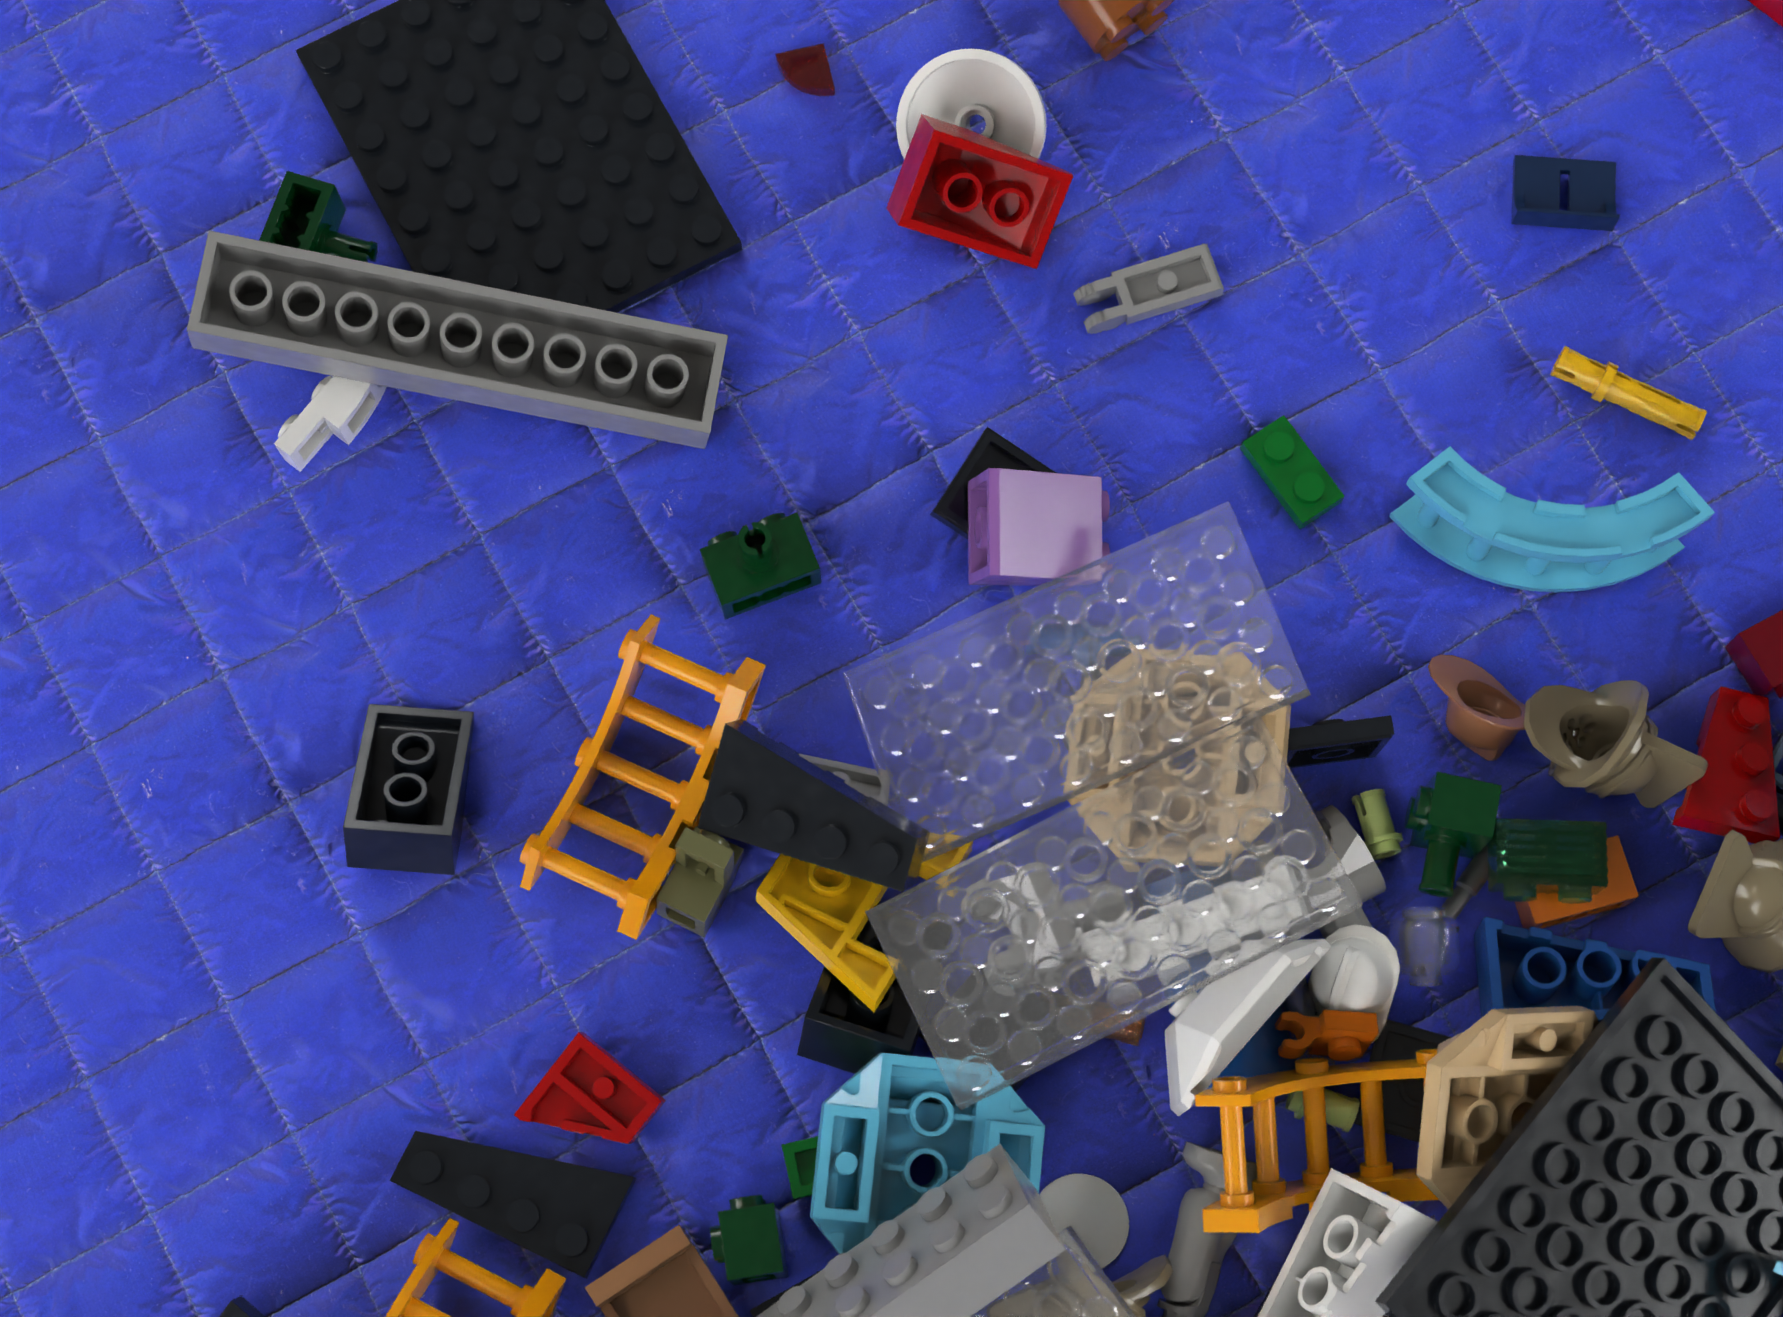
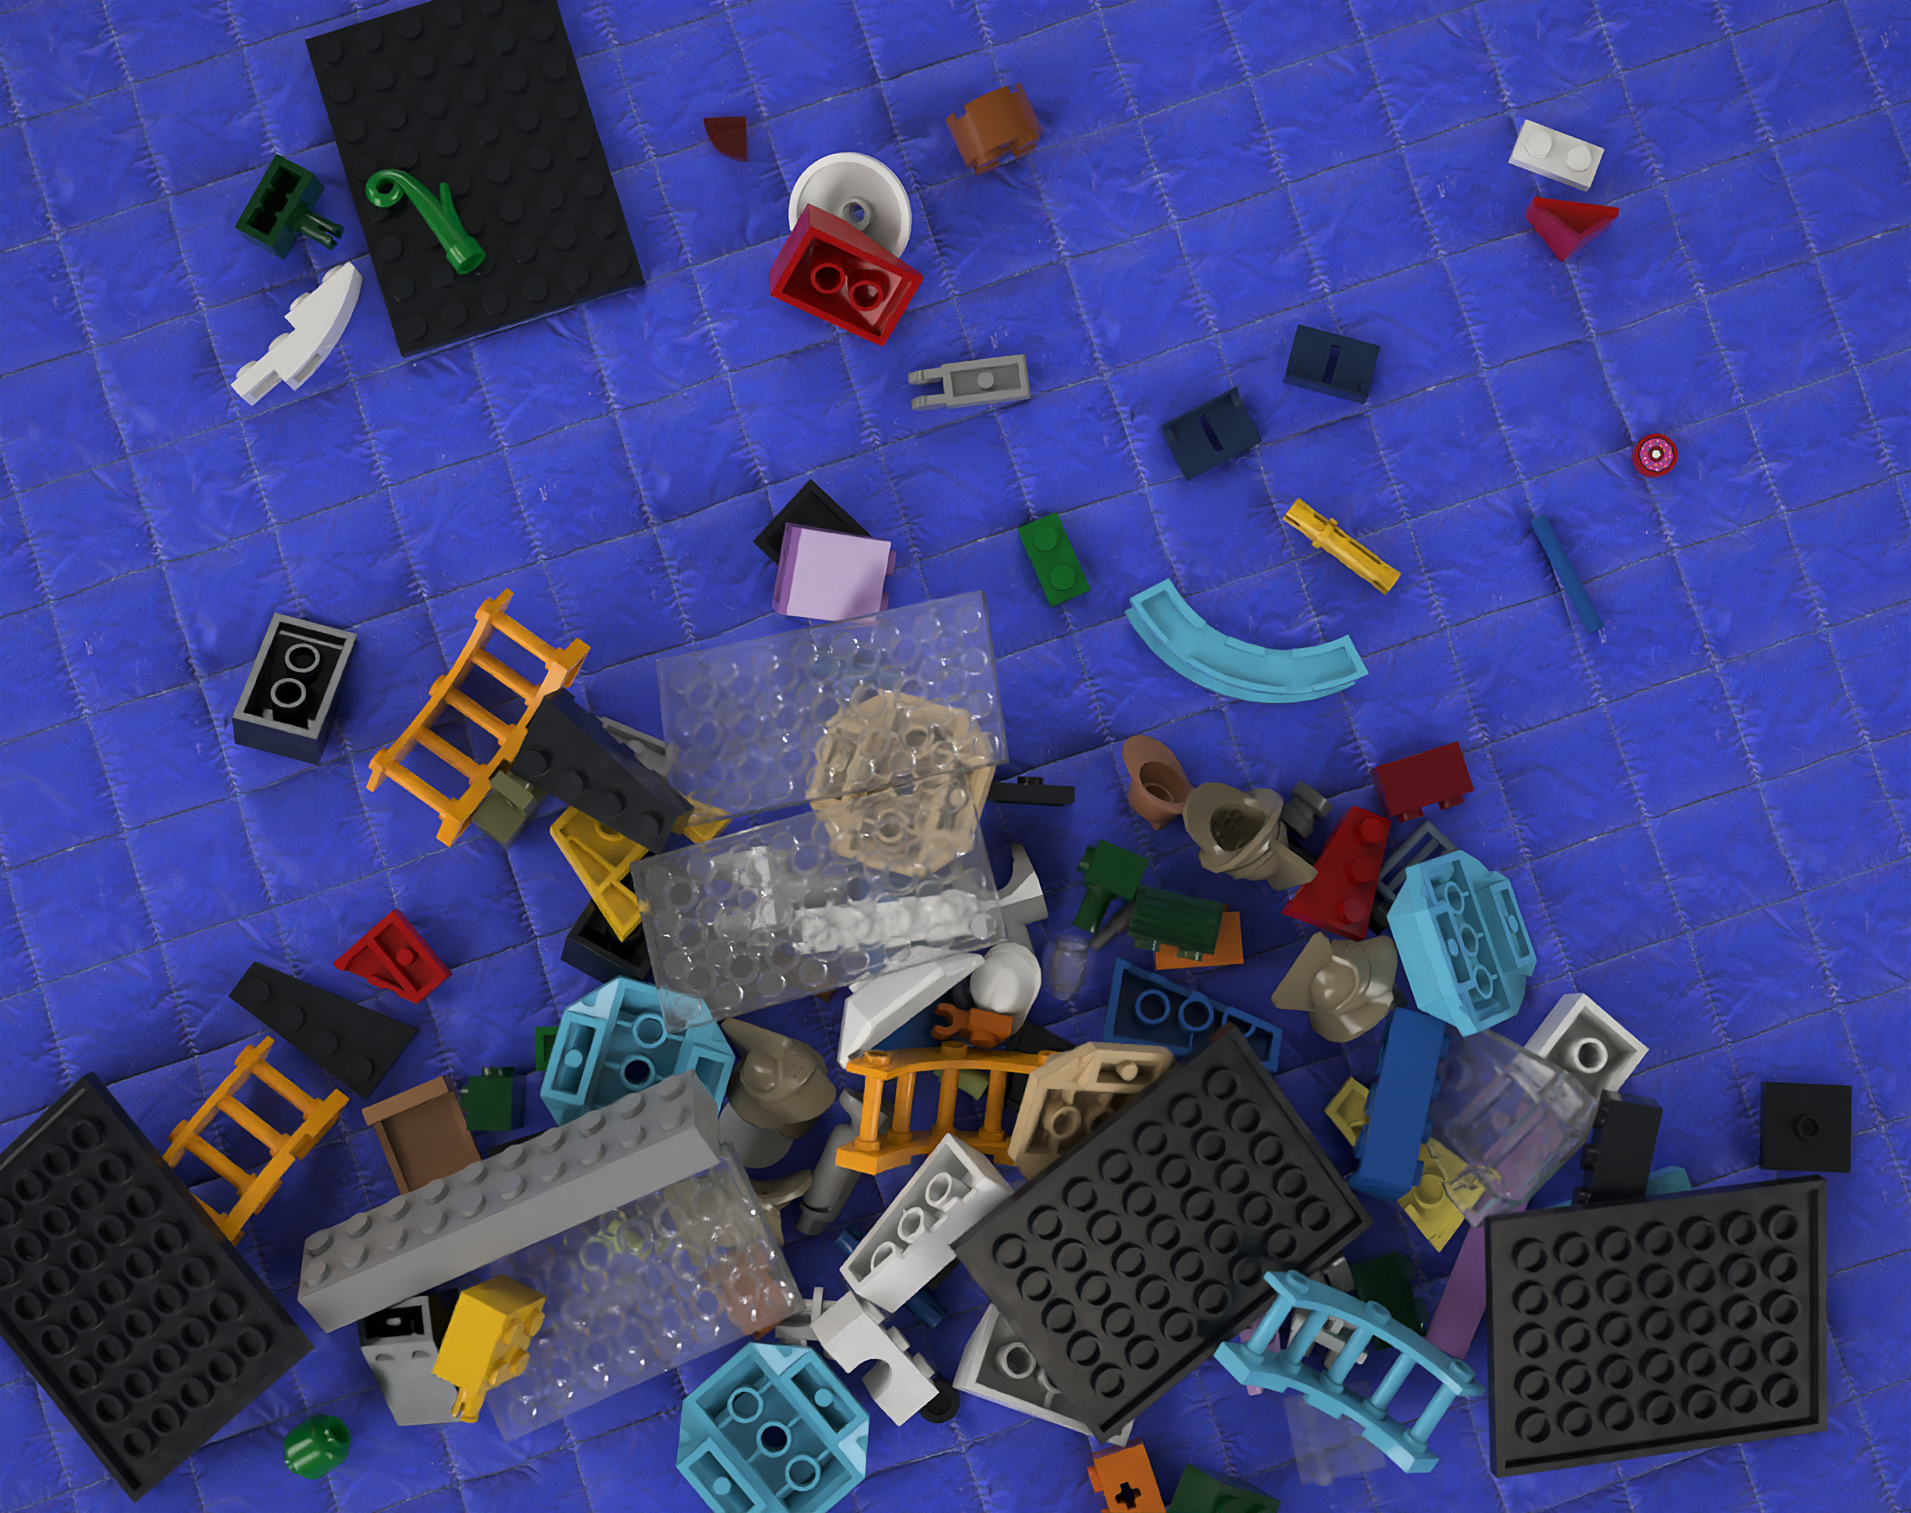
camera: 10 degrees right, 10 degrees up
light grey brick [187,230,728,449] -> none
dark green brick [700,513,822,619] -> none
yellowish green pin [1351,789,1403,860] -> none
none -> green plant [365,168,486,274]
none -> dark tan helmet [721,1017,836,1139]
none -> dark blue piece [1159,386,1262,481]
none -> dark grey wheel [1279,781,1333,841]

